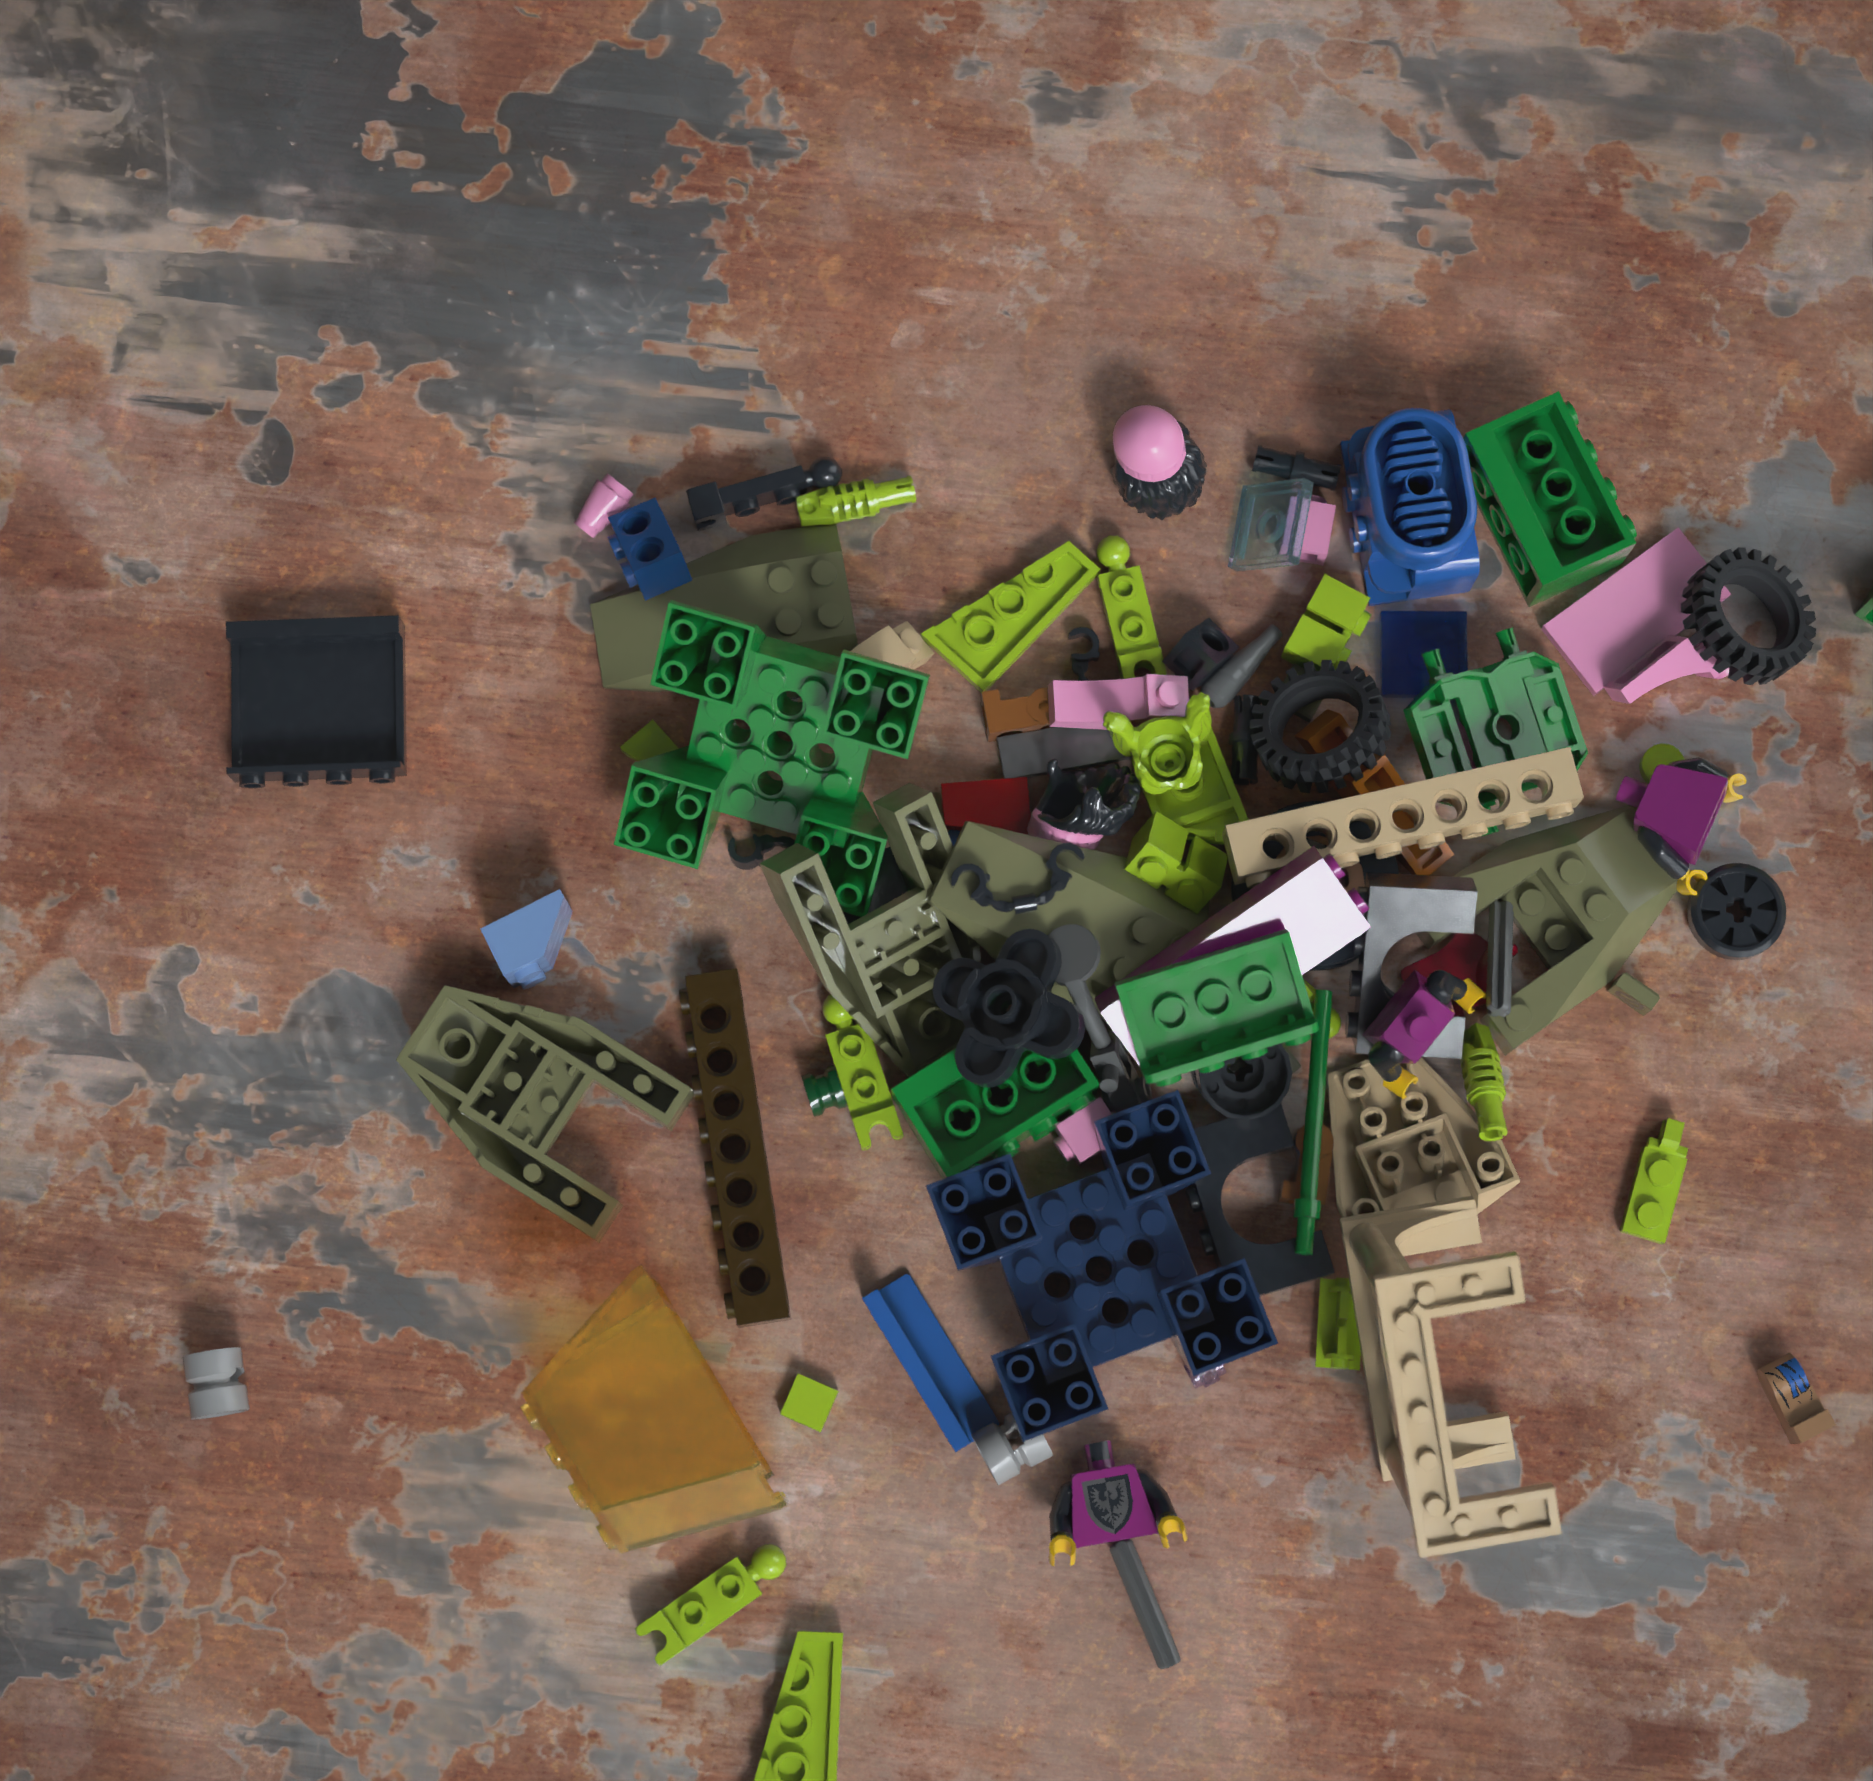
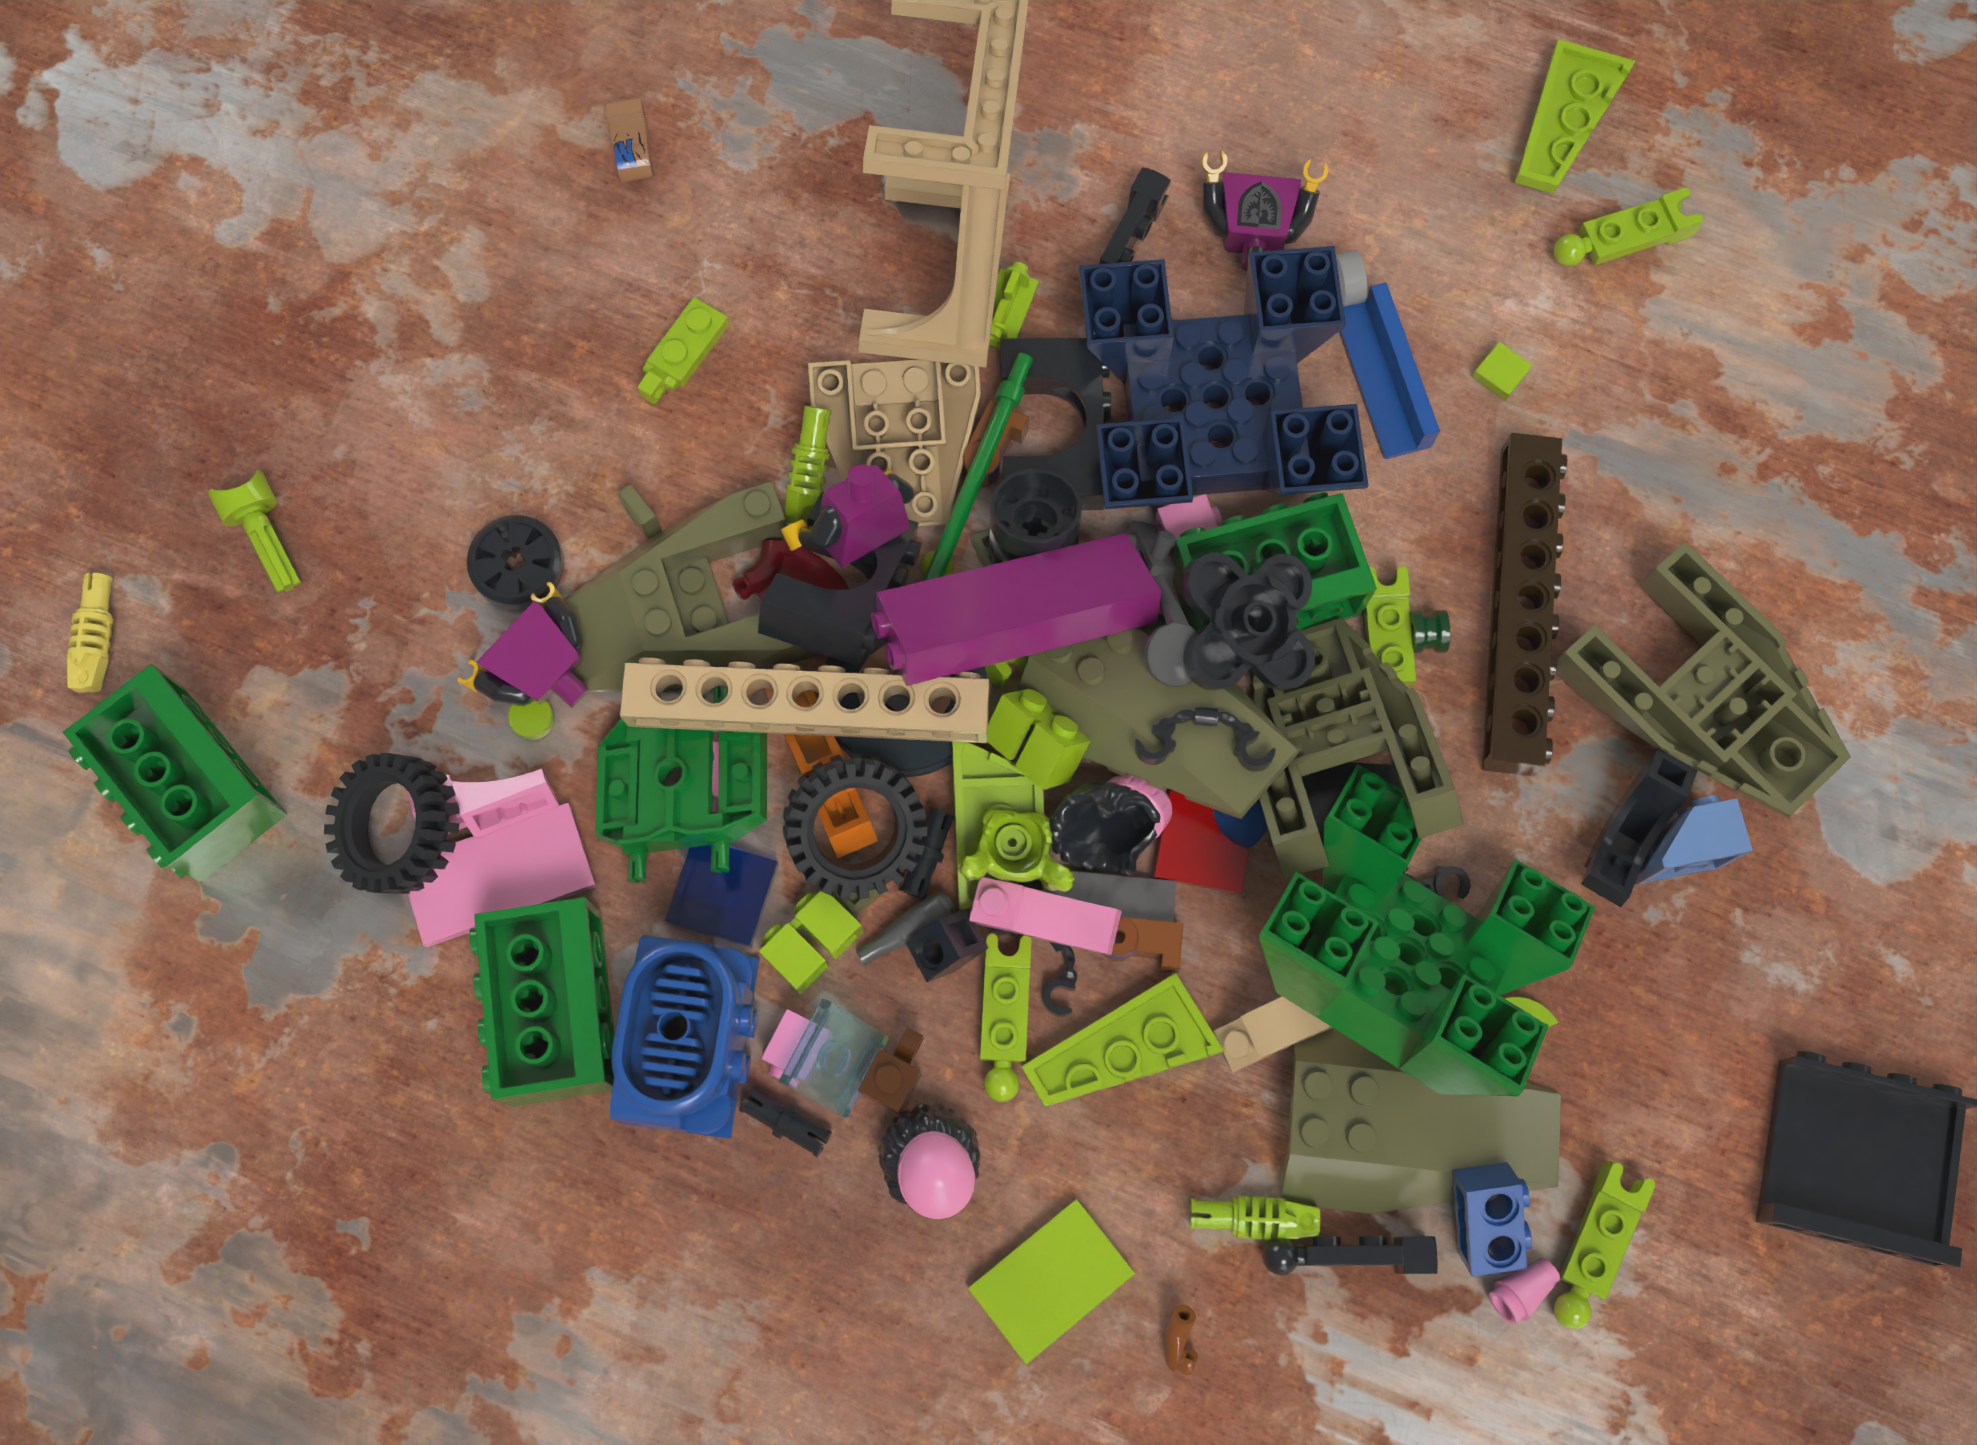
camera: 165 degrees left, 5 degrees down
clear yellow windscreen [520,1265,791,1553] -> none
dark grey axle [1110,1539,1181,1669] -> none
green bracket [1114,929,1320,1087] -> none
dark grey axle [1486,901,1514,1017] -> none
none -> reddish brown brick [858,1027,924,1115]
none -> lime tile [968,1199,1135,1365]
none -> black plate [1080,167,1171,289]
none -> dark orange arm [1165,1305,1199,1375]
none -> lime plate [1554,1161,1655,1330]
none -> black arch [1581,748,1698,907]

